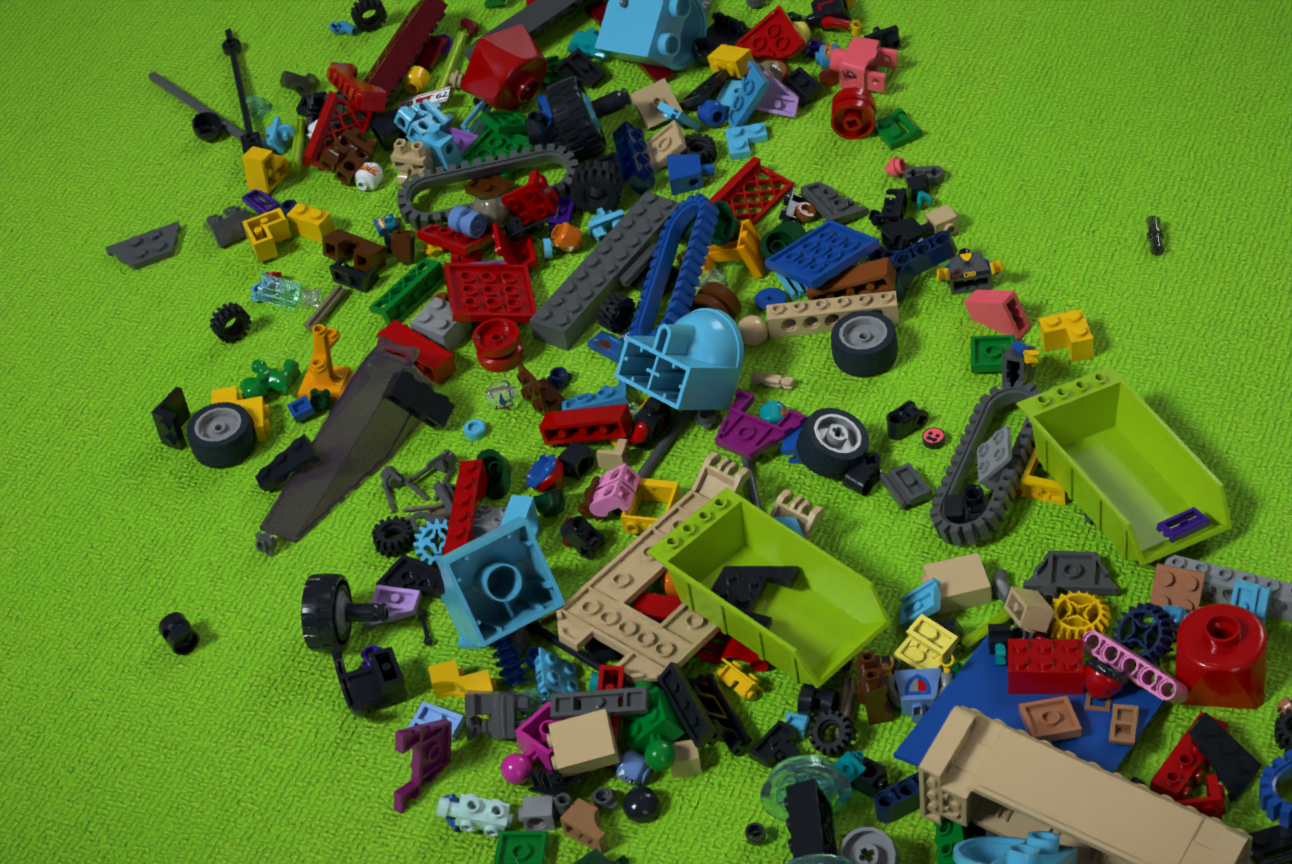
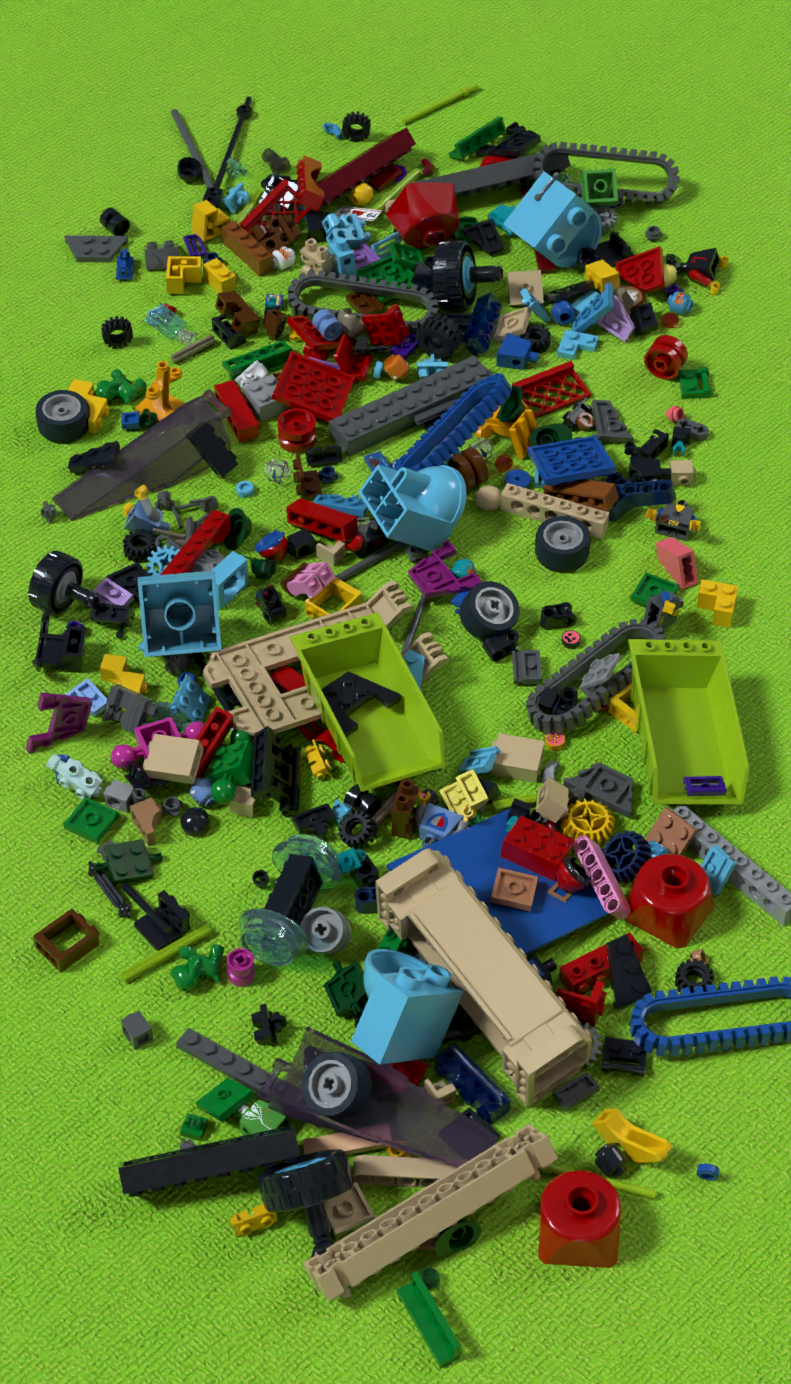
camera: 15 degrees right, 5 degrees up
black bracket [151,387,190,451] -> none
clear blue piece [489,634,532,687] -> none
dark grey hinge [550,687,649,721] -> none
black tyre [597,292,636,334] -> none
tan axle [751,371,794,390] -> none
coral piece [829,37,898,93] -> none
black hips [864,25,901,50] -> none
medium nougat slope [1109,704,1139,746] -> none
none -> black hinge [90,602,135,627]
none -> black wheel [100,207,130,236]
none -> blue hinge [116,249,134,280]
none -> torso [122,485,170,534]
none -> dark orange brick [221,221,273,277]
none -> white hips [235,360,268,387]
none -> black hinge [305,444,343,466]
none -> clear red tile [494,455,513,472]
none -> tile [545,731,565,750]

